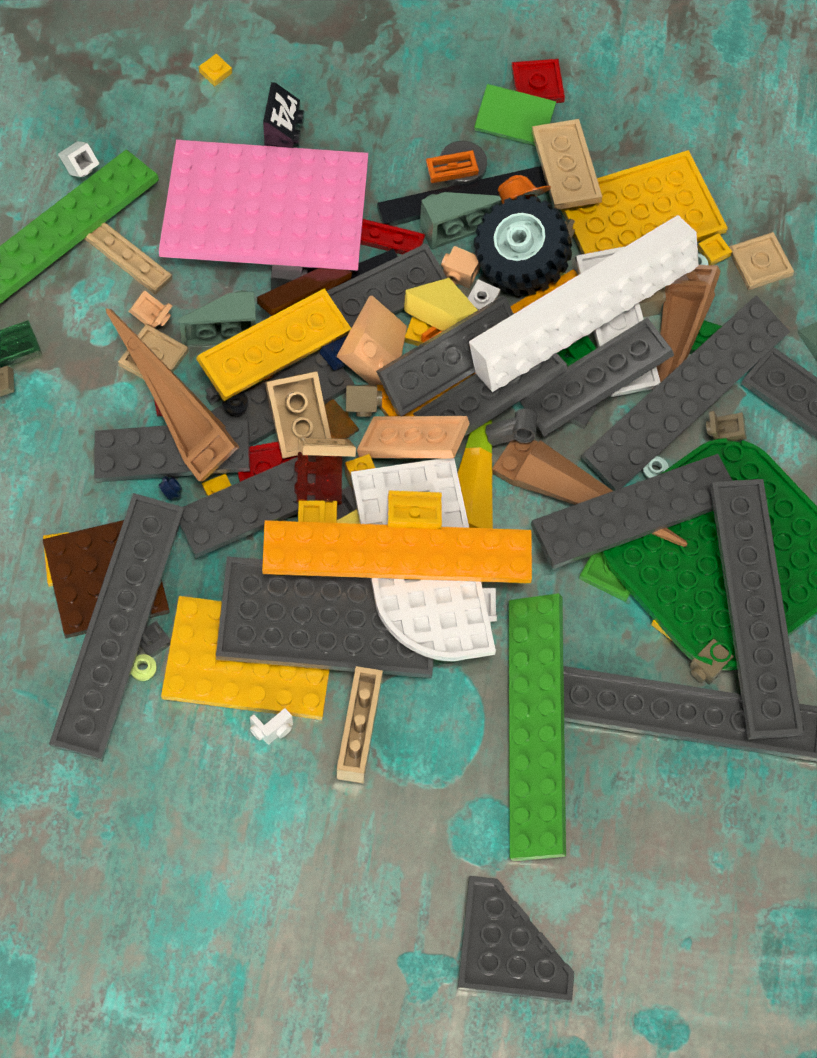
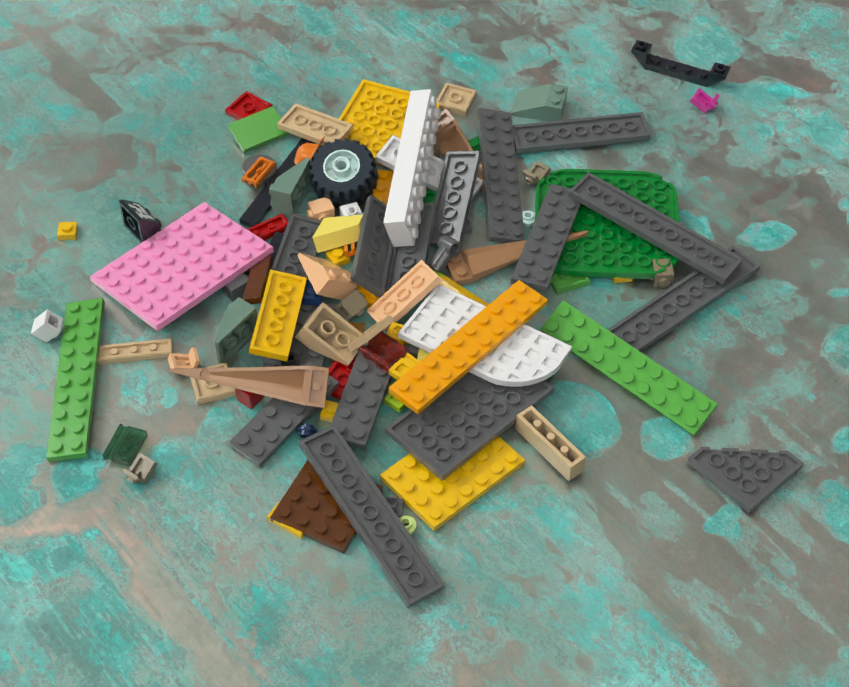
camera: 45 degrees left, 15 degrees down
white bracket [249,708,293,745] -> none
yellow plate [388,490,442,529] -> none

